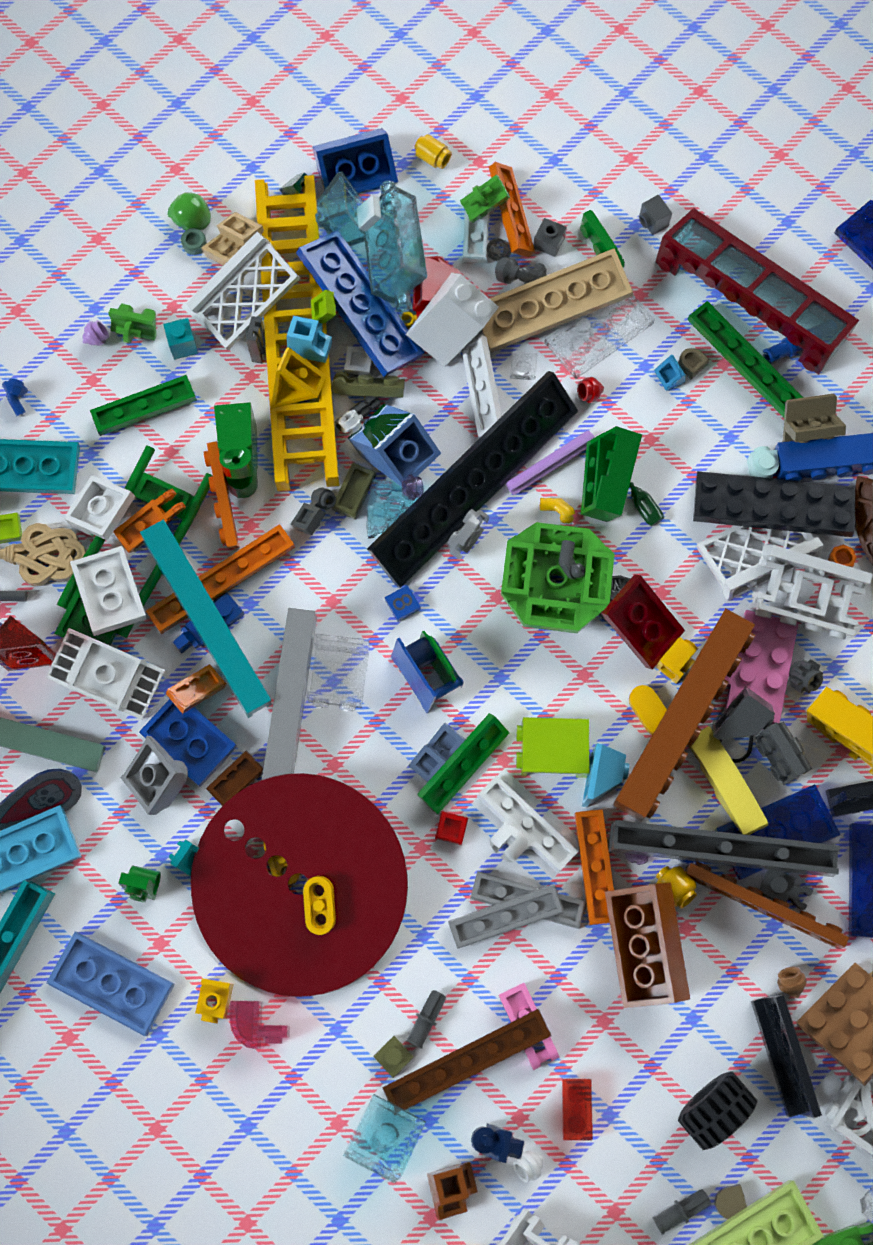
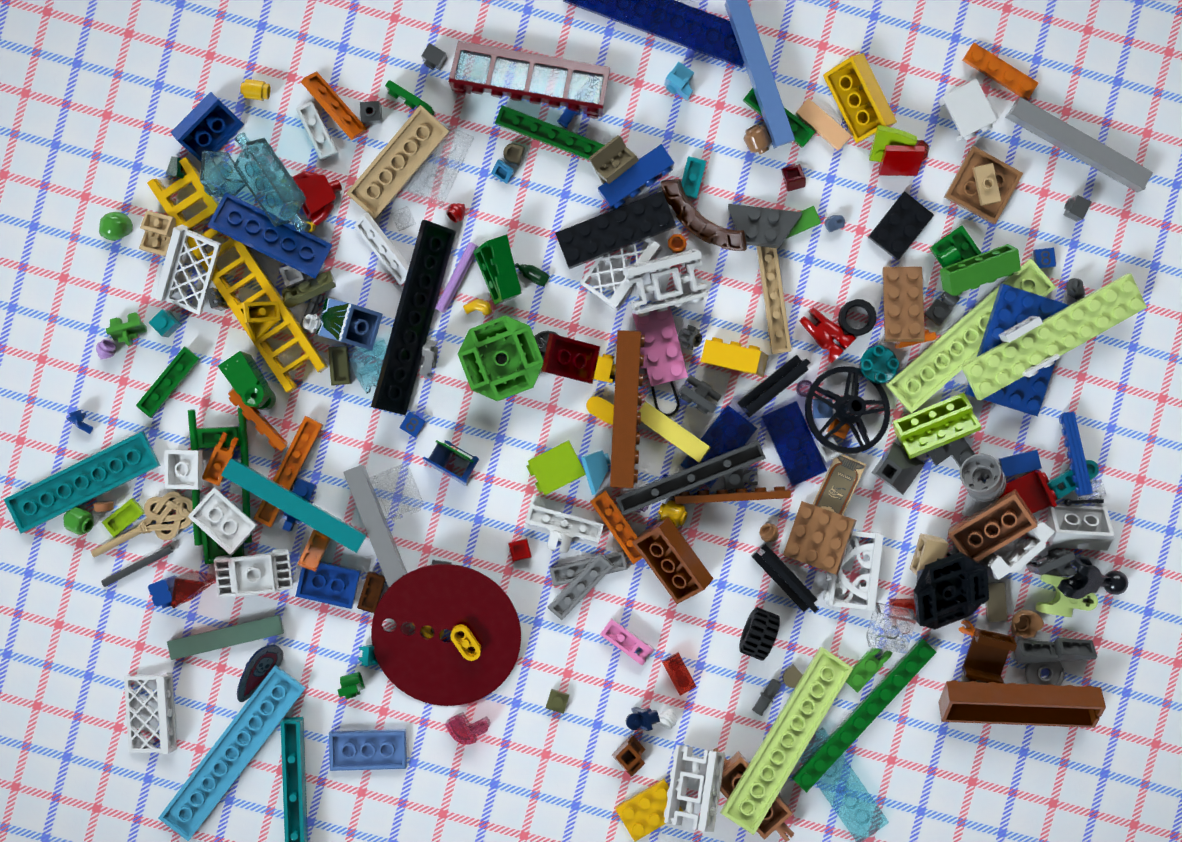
camera: 30 degrees left, 15 degrees up
light grey slope [120,736,188,815] -> none
sand green tile [181,228,207,255] -> none
yellow brick [195,978,234,1024] -> none
medium azure brick [286,316,332,363] -> none
dark grey plate [290,487,336,535] -> none
lime plate [311,290,336,325] -> none
clear light blue slope [342,1094,426,1183] -> none
white tile [357,195,381,232] -> none
reddish brown plate [382,1008,552,1115] -> none
clear purple plate [402,474,424,501] -> none
white slope [406,273,499,366] -> none
dark grey axle [406,990,446,1049] -> none
sand blue slope [408,723,465,782] -> none
green plate [417,713,510,814] -> none
bright green hips [460,175,510,223] -> none
clear smoke bush [486,238,511,261] -> none
dark grey arm [495,257,547,284] -> none
dark grey arm [559,540,585,580] -> none
dark grey slope [711,686,775,740] -> none
light aqua plate [747,446,779,478] -> none

